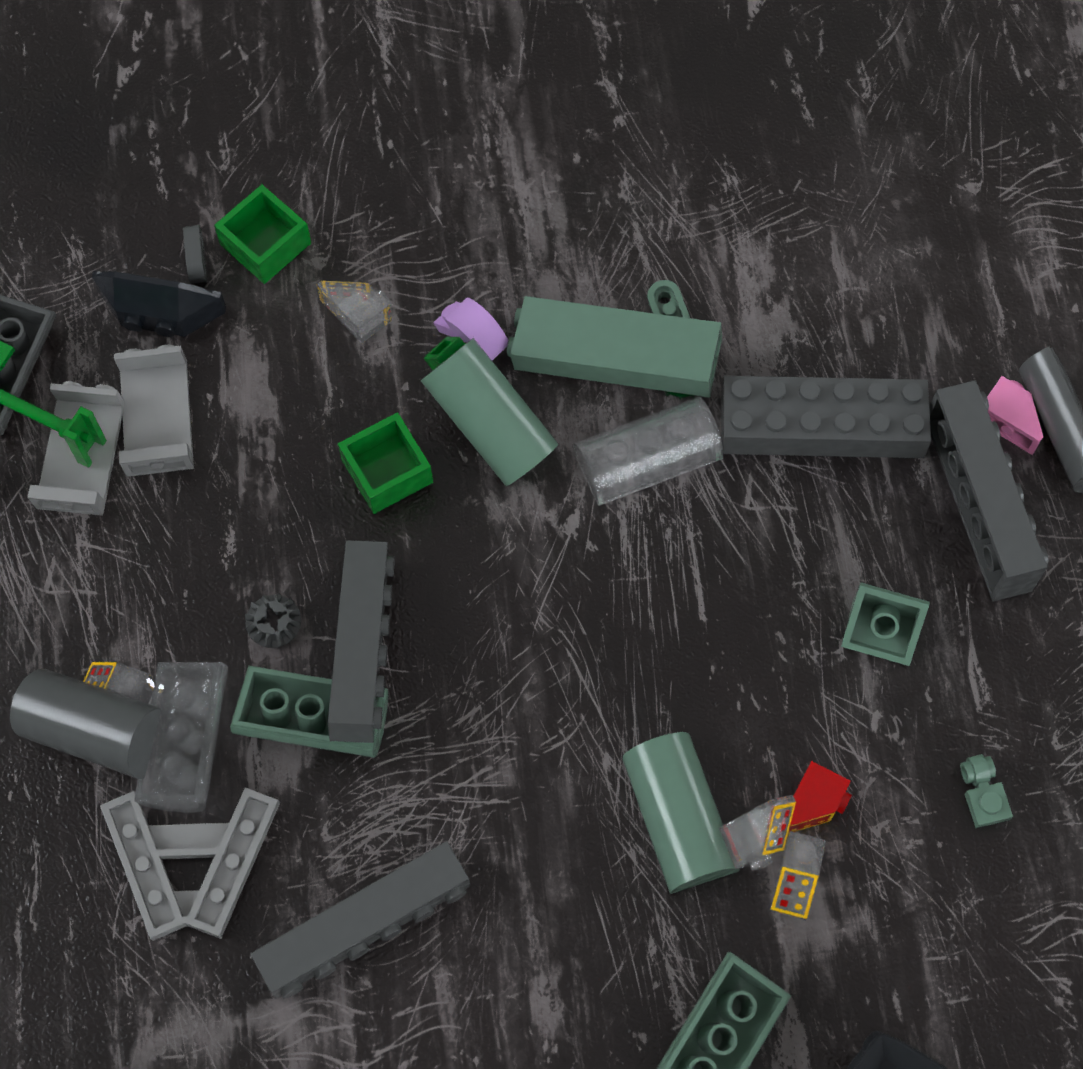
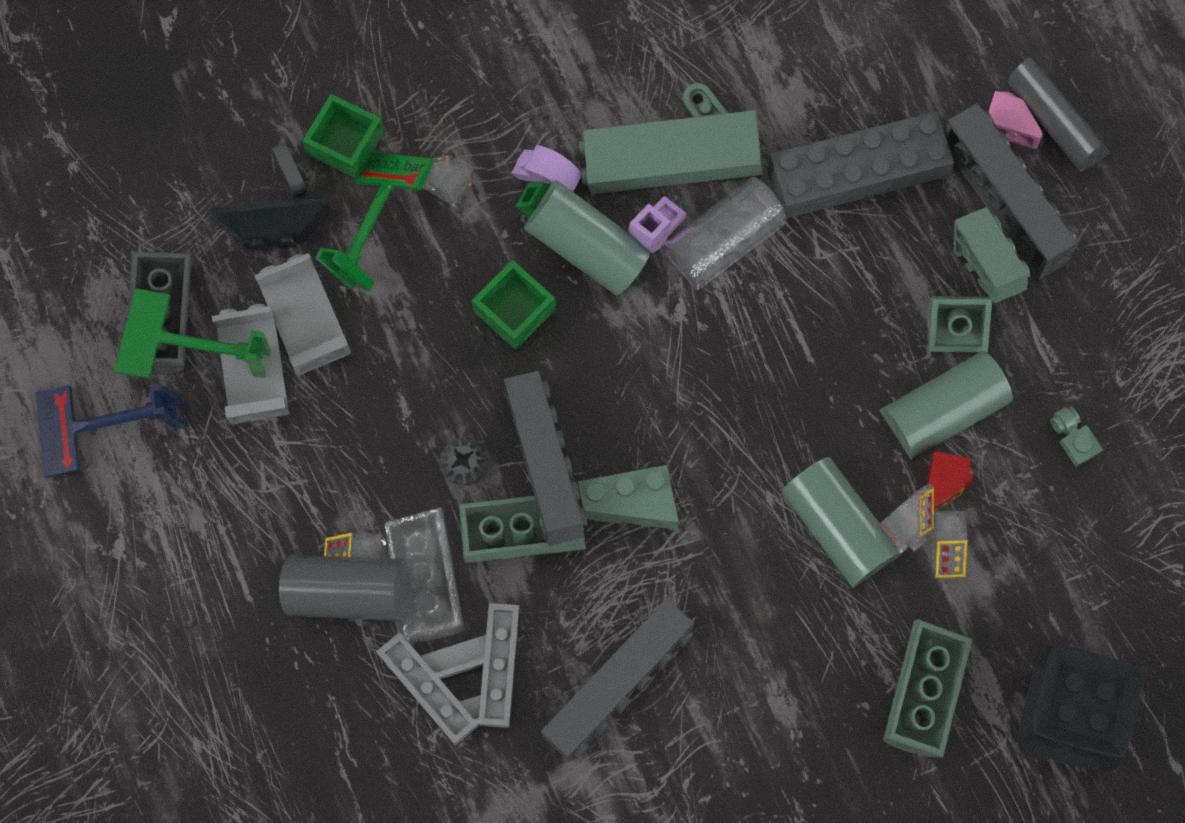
camera: 15 degrees left, 5 degrees up
none -> green piece [315,152,435,291]
none -> sand green wedge [578,465,679,531]
none -> lavender brick [628,196,687,253]
none -> sand green brick [880,351,1013,460]
none -> sand green wedge [953,207,1030,303]

